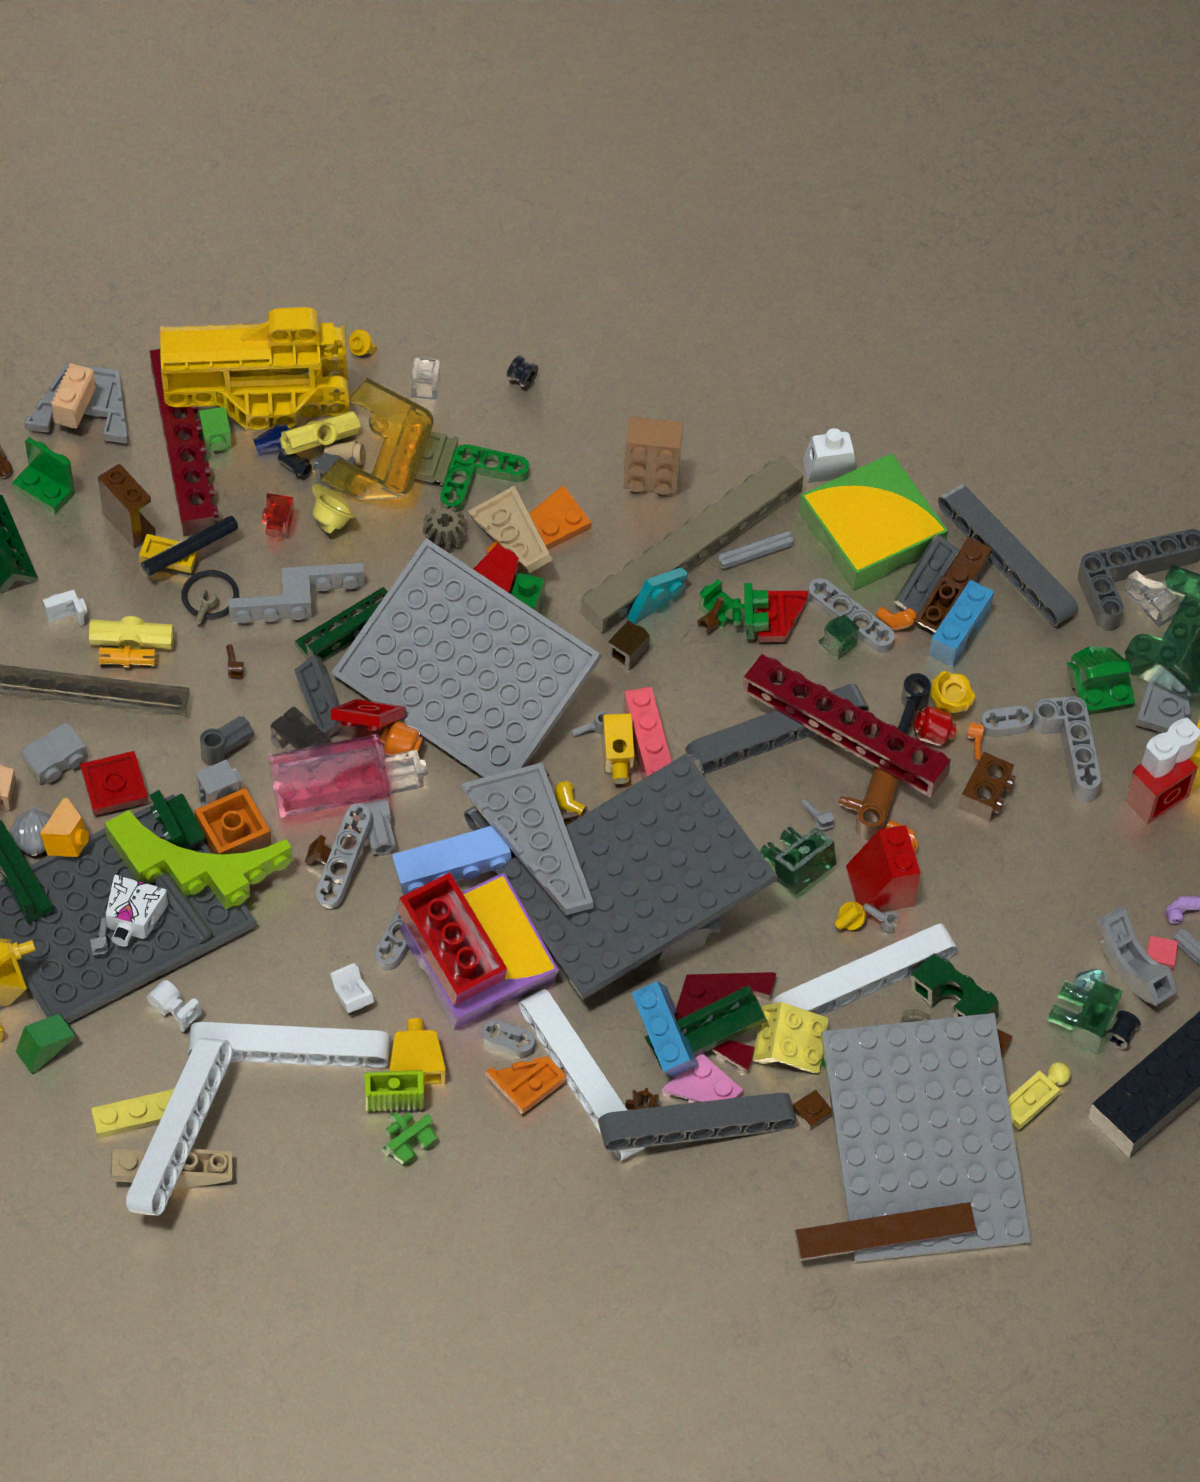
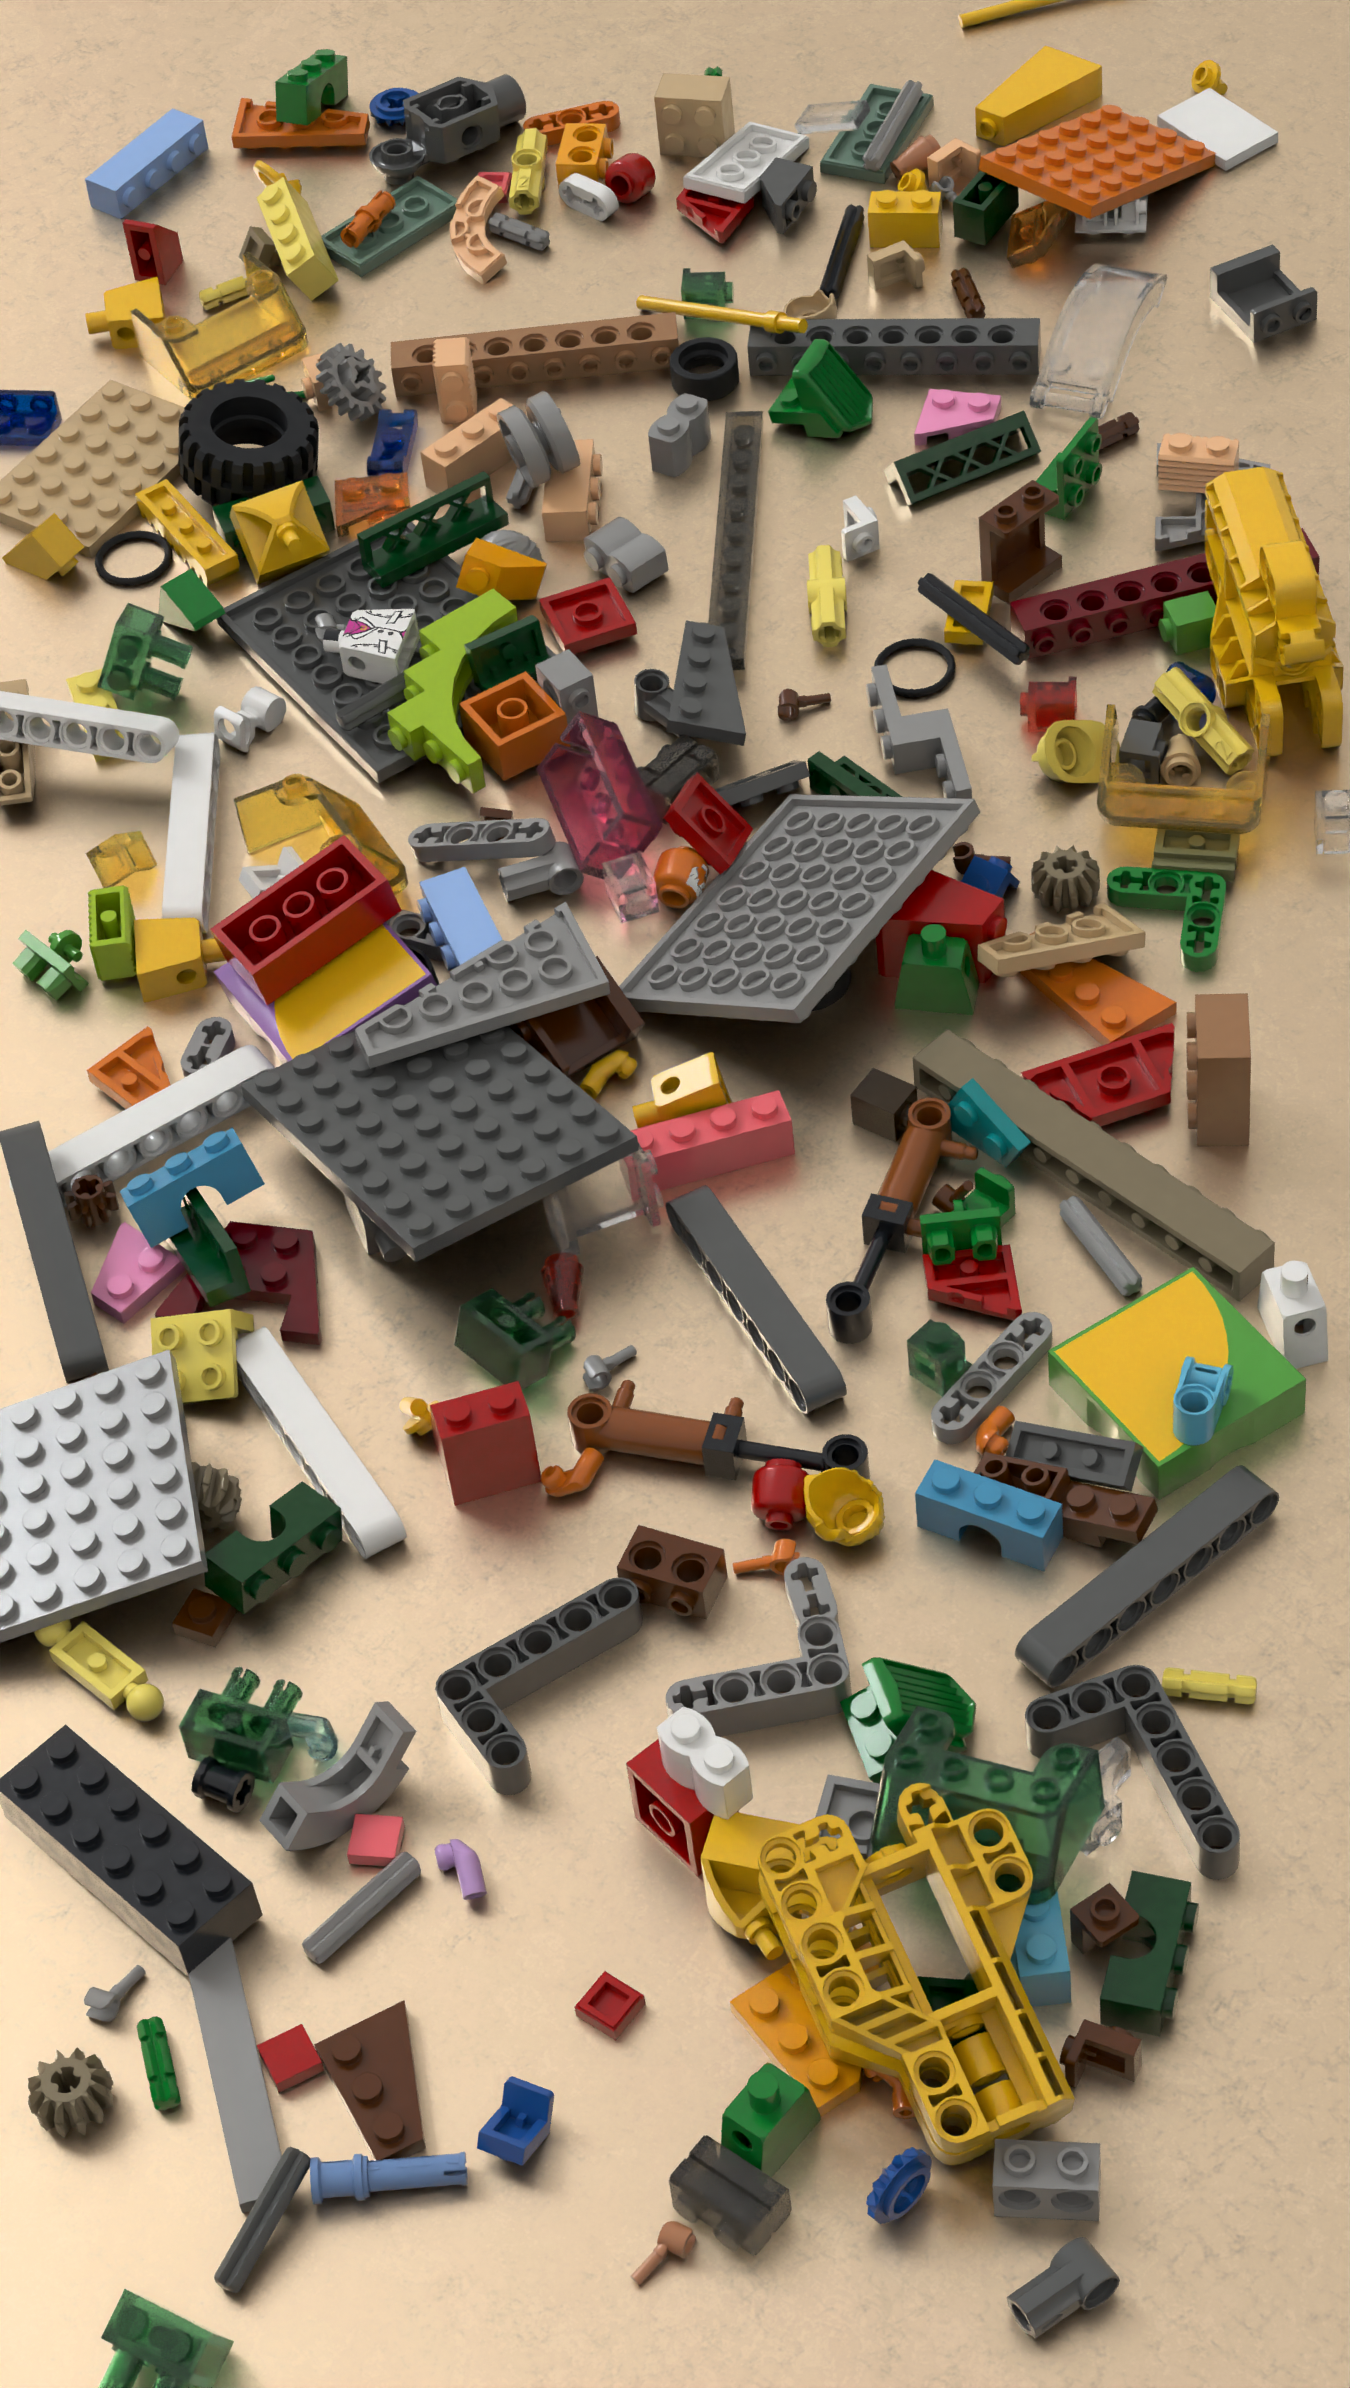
camera: 95 degrees right, 10 degrees down
light orange pin [99,646,155,668] -> none
dark tan hand [194,590,219,624] -> none
light grey hand [571,712,607,737] -> none
dark red brick [743,654,951,798] -> none
light grey hand [863,903,899,934] -> none
none -> clear yellow panel [86,831,157,888]
none -> clear green brick [97,603,193,701]
none -> clear yellow windscreen [234,774,408,895]
none -> dark grey beam [435,1577,643,1795]
none -> clear red cone [541,1252,584,1321]
none -> dark grey wing [666,620,746,746]
none -> piece [826,1097,978,1344]
none -> red wing [1021,1023,1175,1127]
none -> light yellow axle [1162,1667,1257,1705]
none -> medium azure piece [1173,1356,1234,1445]

